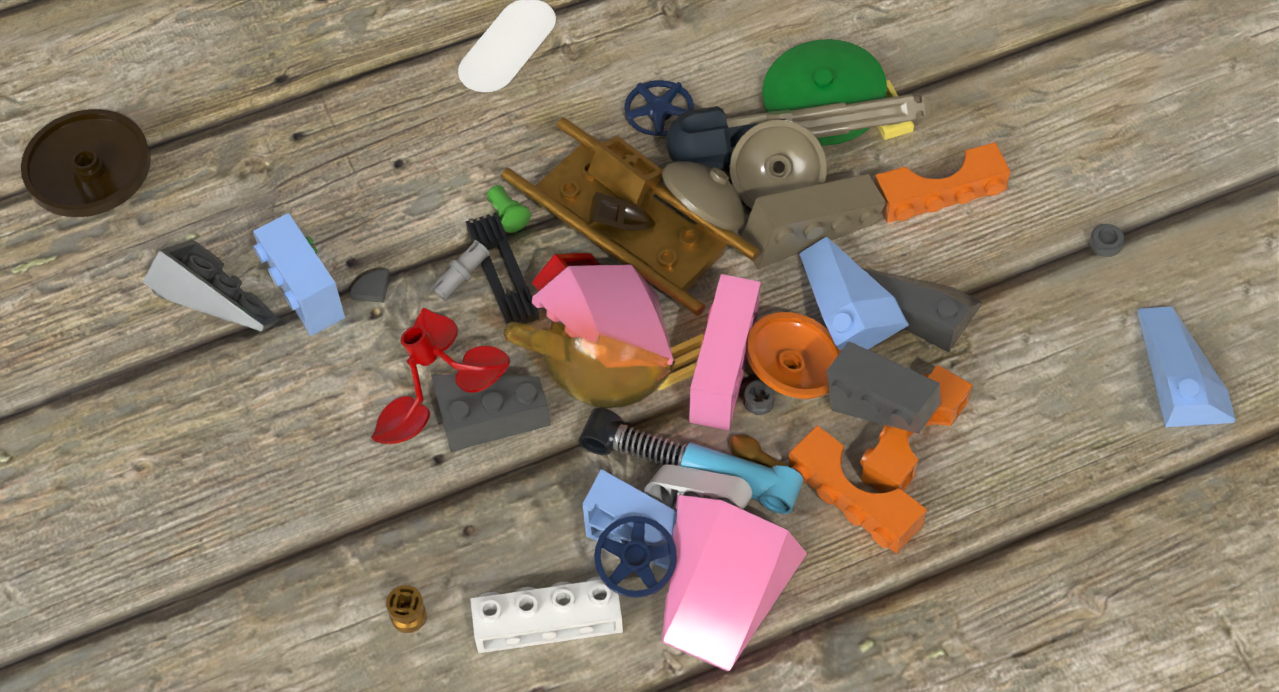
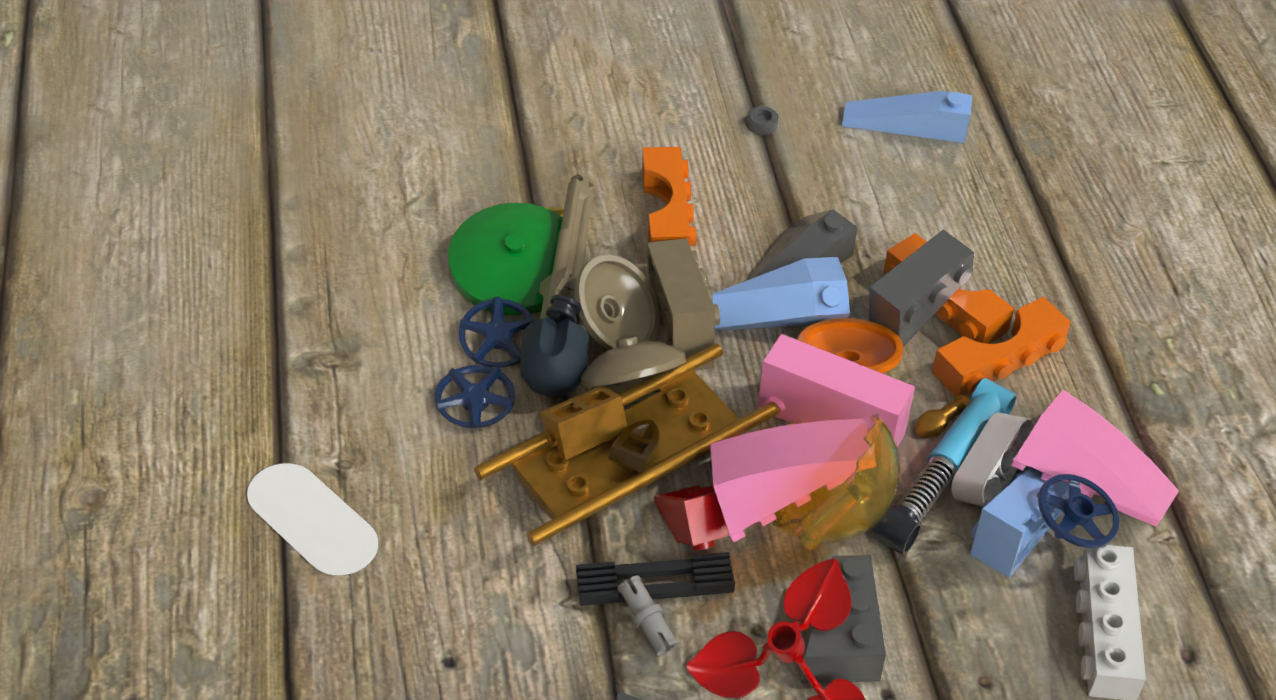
camera: 80 degrees left, 10 degrees down
bright green pin [486,185,531,233] -> none
none -> dark blue wheel [459,297,535,367]
none -> black bush [546,294,582,323]

